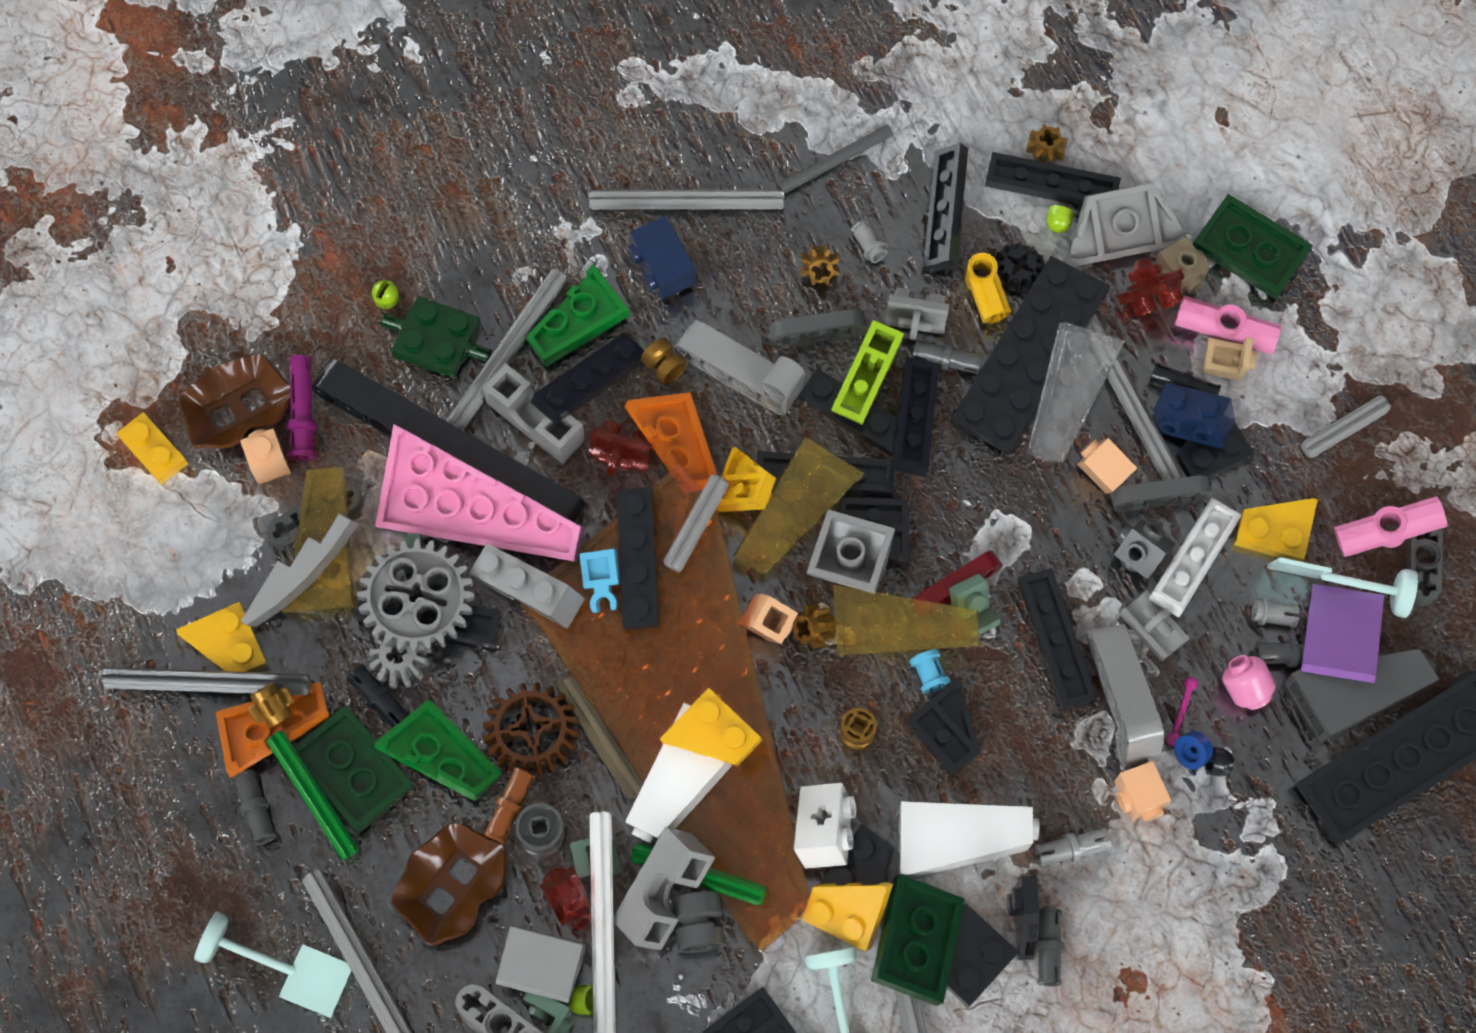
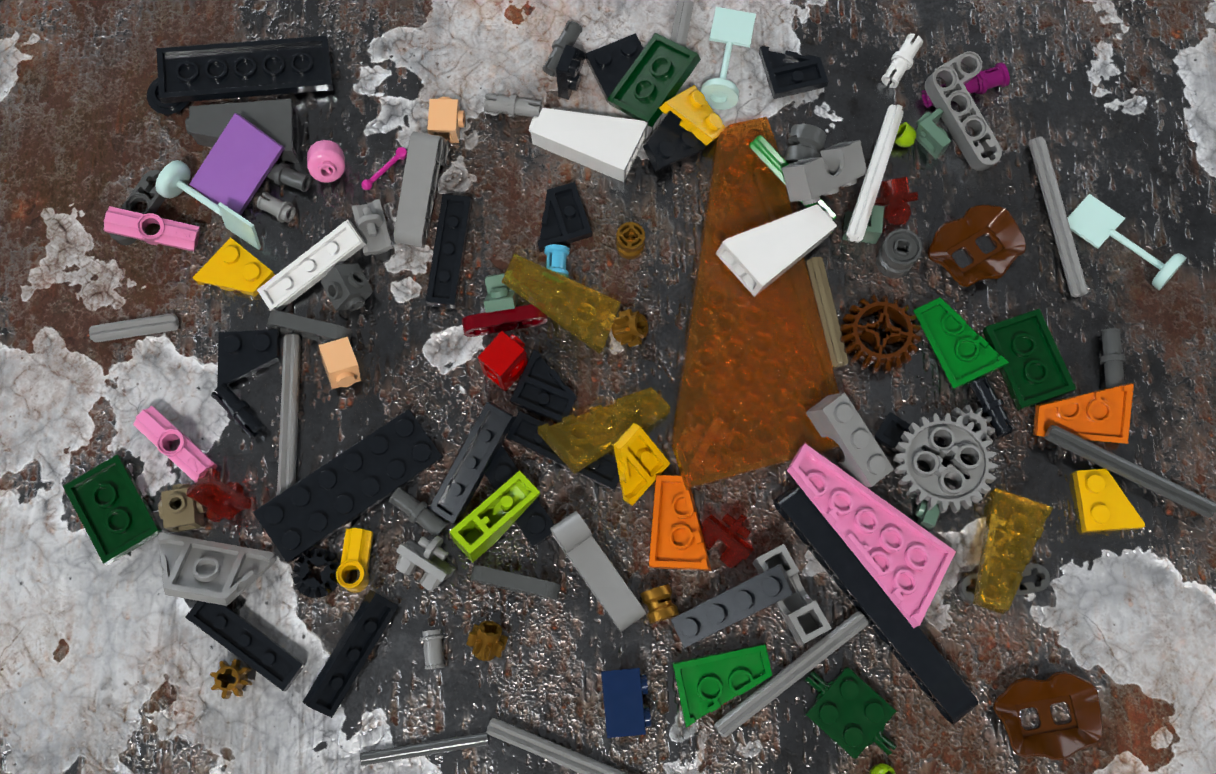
camera: 155 degrees left, 5 degrees up
yellow plate [116,412,188,485] -> none
light nougat brick [240,428,291,485] -> none
light grey slope [241,514,359,627] -> none
pearl gold gear [247,682,295,727] -> none
green axle [267,730,358,860] -> none
magenta pin [286,355,318,461] -> none
dark orange pin [483,767,535,844] -> none
light grey slope [496,926,588,1003] -> none
medium azure plate [579,549,621,613] -> none
black plate [617,487,660,631] -> none
yellow wing [660,688,763,767] -> none
light grey axle [664,474,729,572] -> none
light nougat brick [739,593,798,644] -> none
white brick [794,783,856,869] -> none
light grey slope [807,510,895,594] -> none
clear wing [1027,322,1125,463] -> none
lime hinge [1046,205,1074,233] -> none
dark blue brick [1153,383,1235,449] -> none
blue tile [1174,731,1213,770] -> none
tan bracket [1202,337,1257,381] -> none
black hinge [1204,747,1234,777] -> none
none -> red brick [477,331,528,392]

